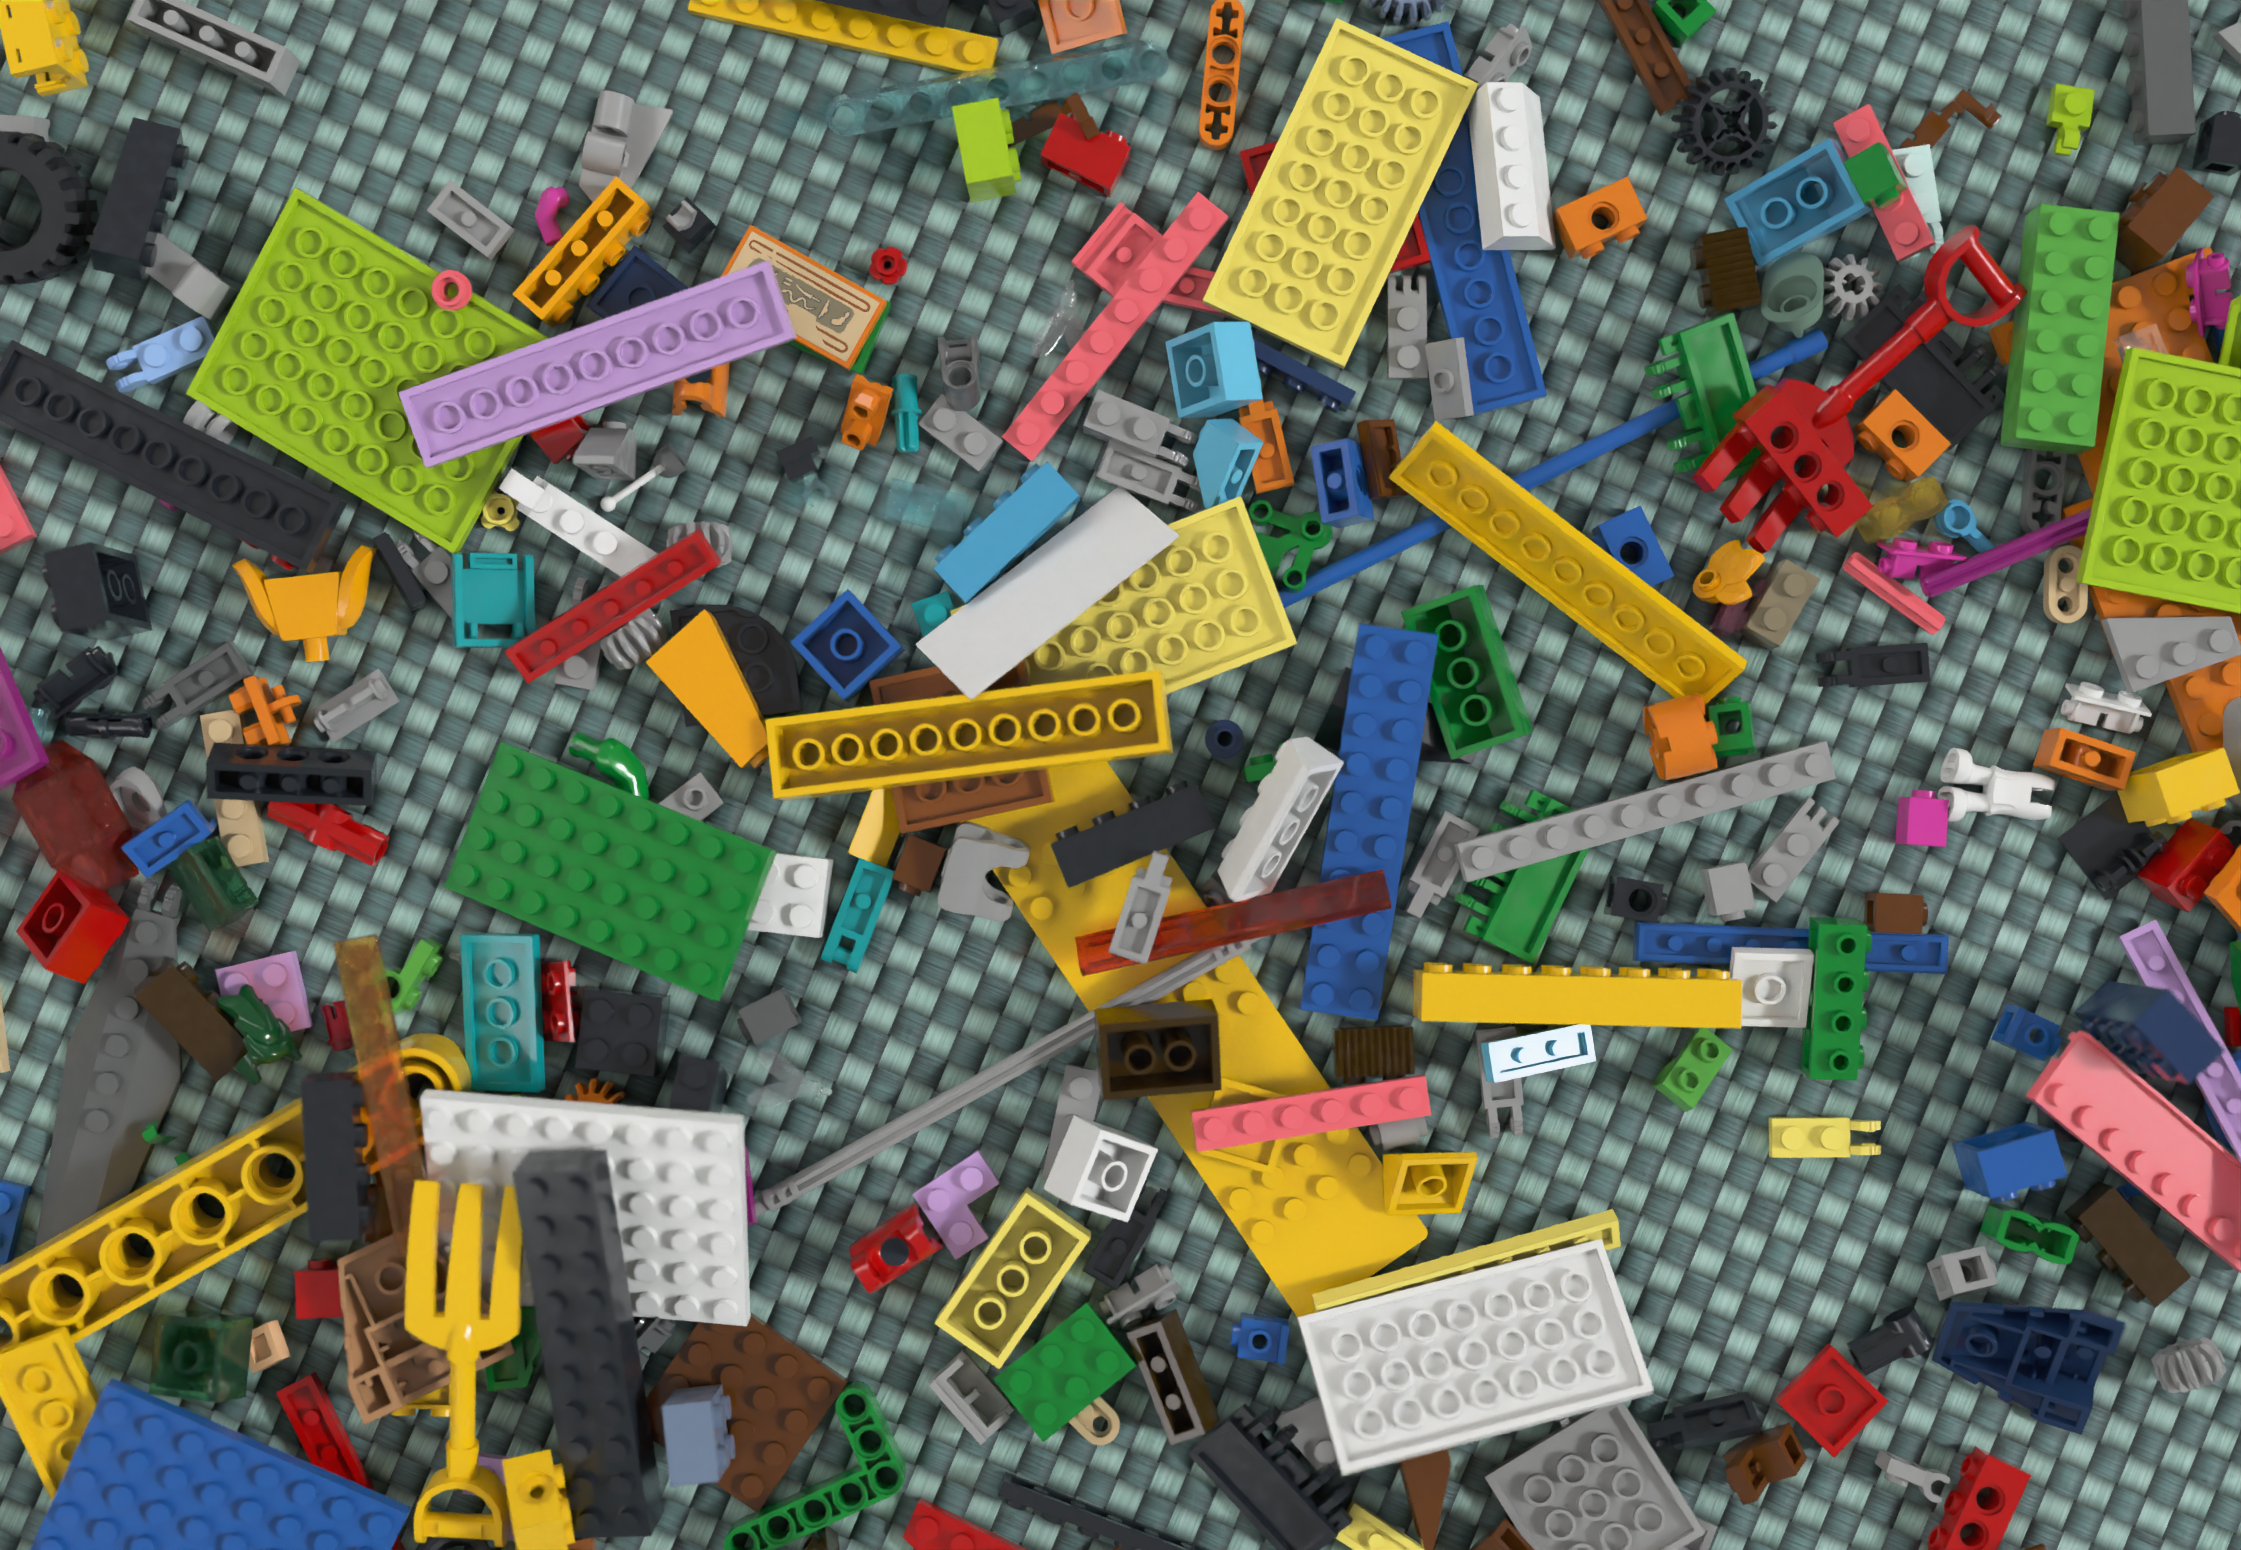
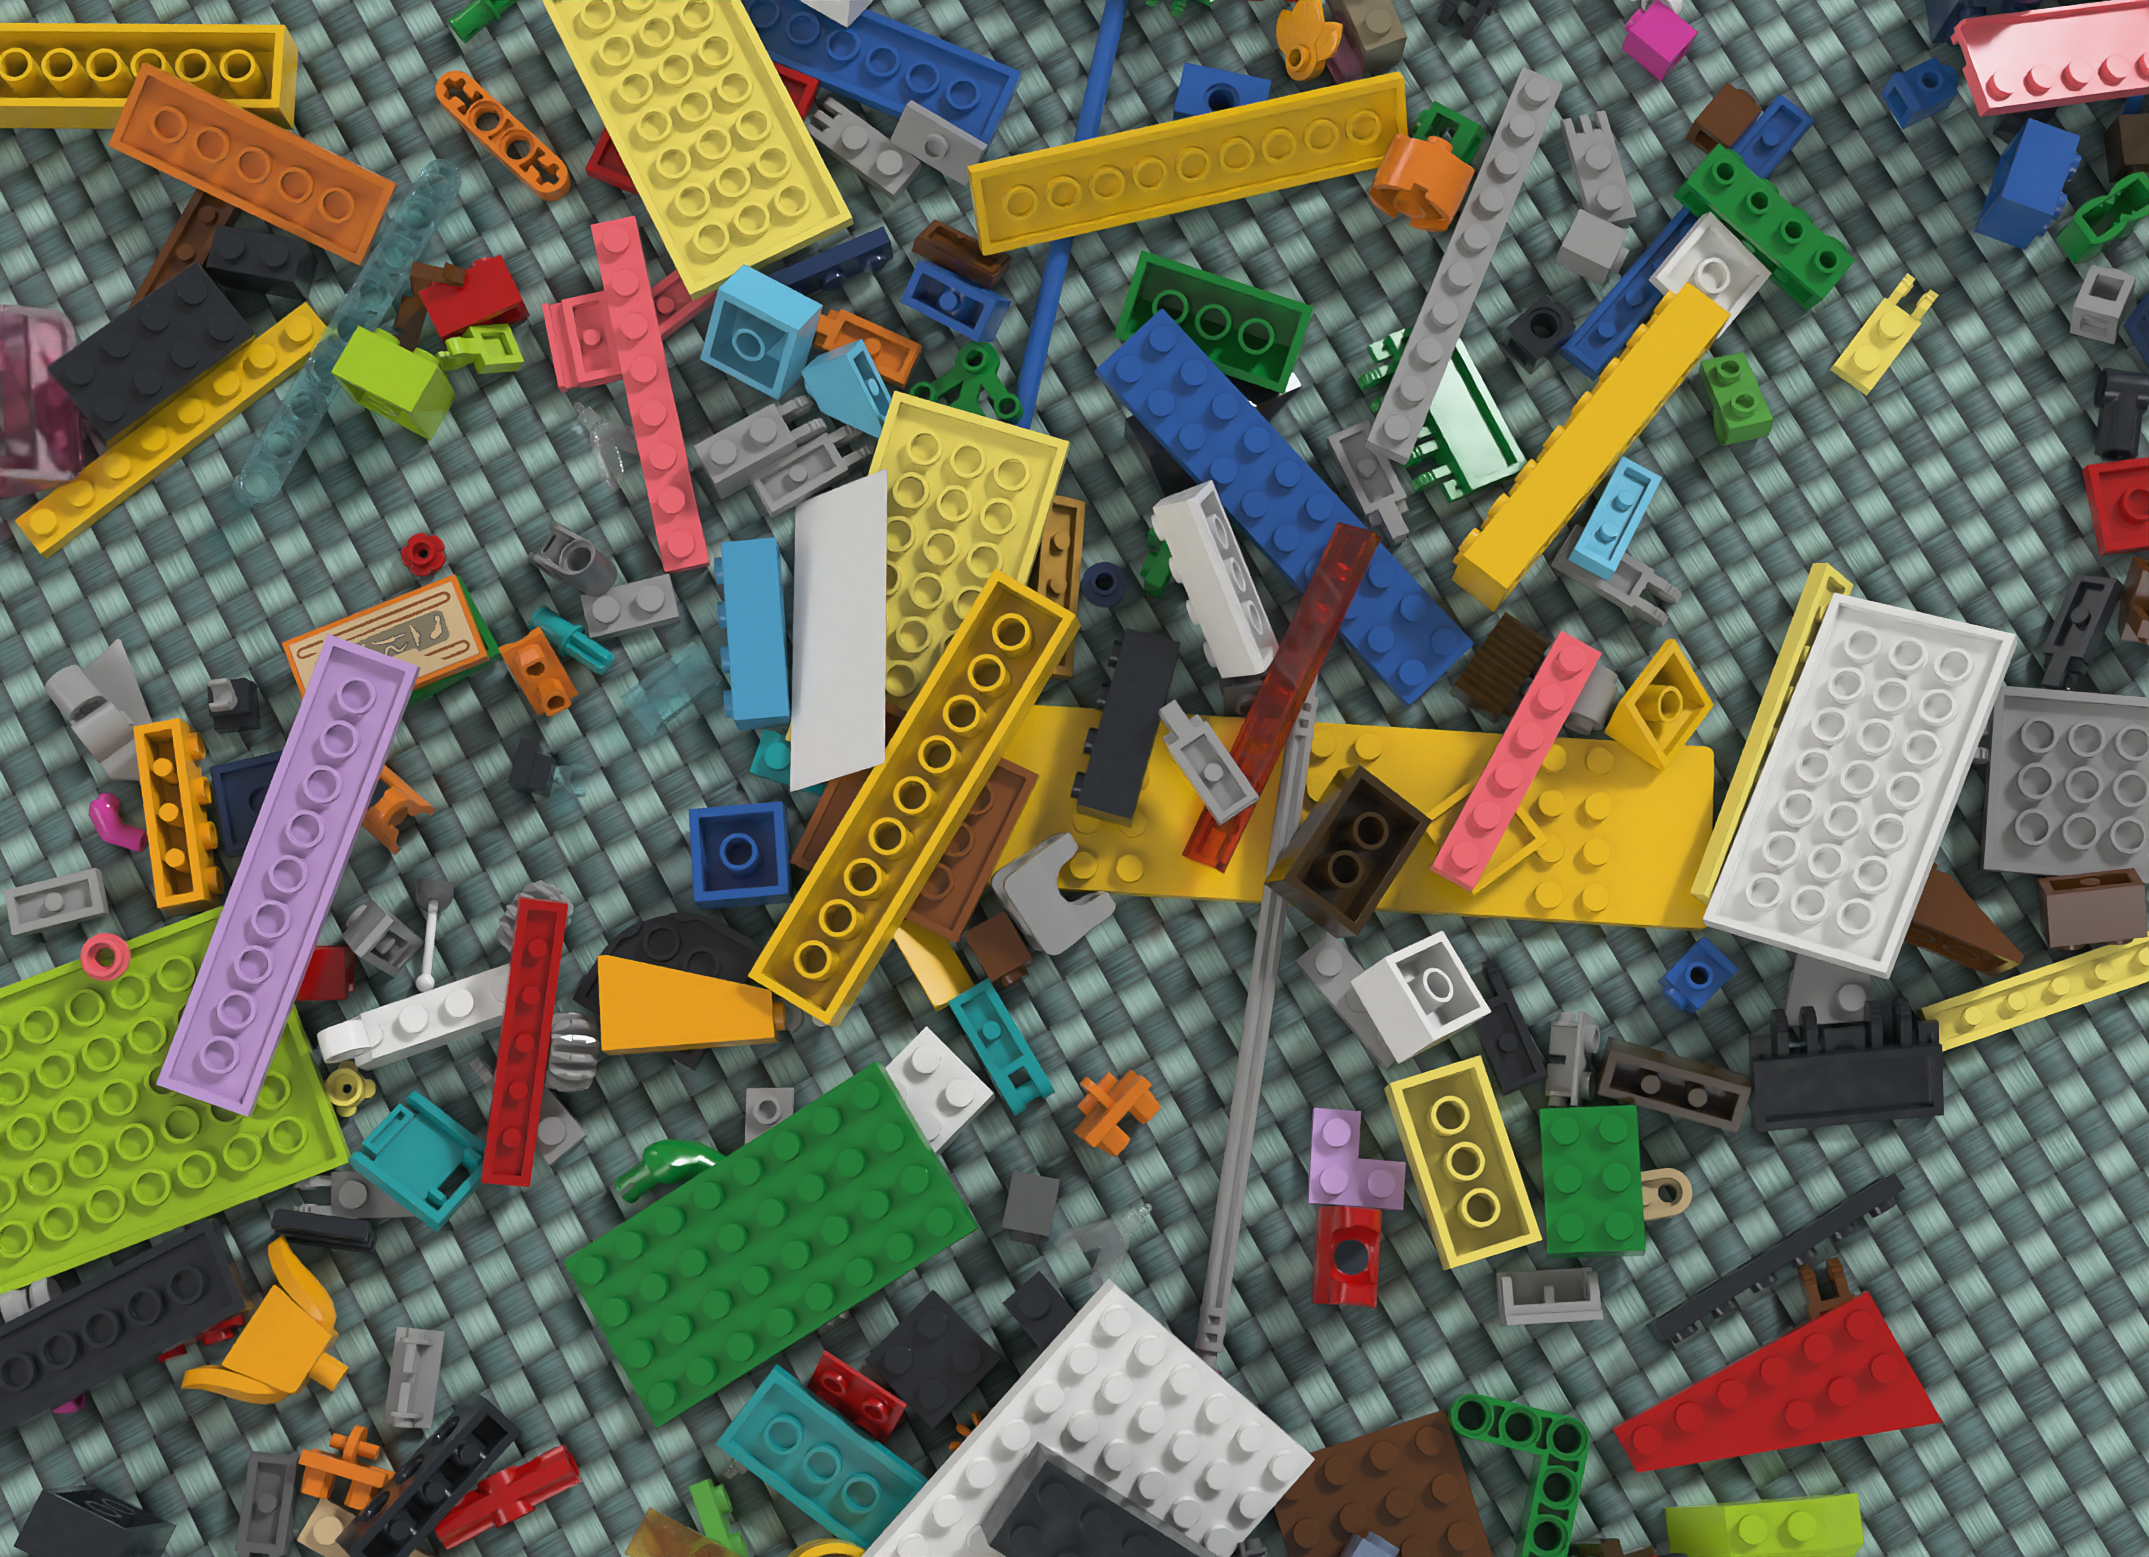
camera: 50 degrees left, 10 degrees down
none -> lime plate [436,323,524,374]
none -> pearl gold plate [1030,495,1086,680]
none -> orange hips [1073,1069,1161,1157]

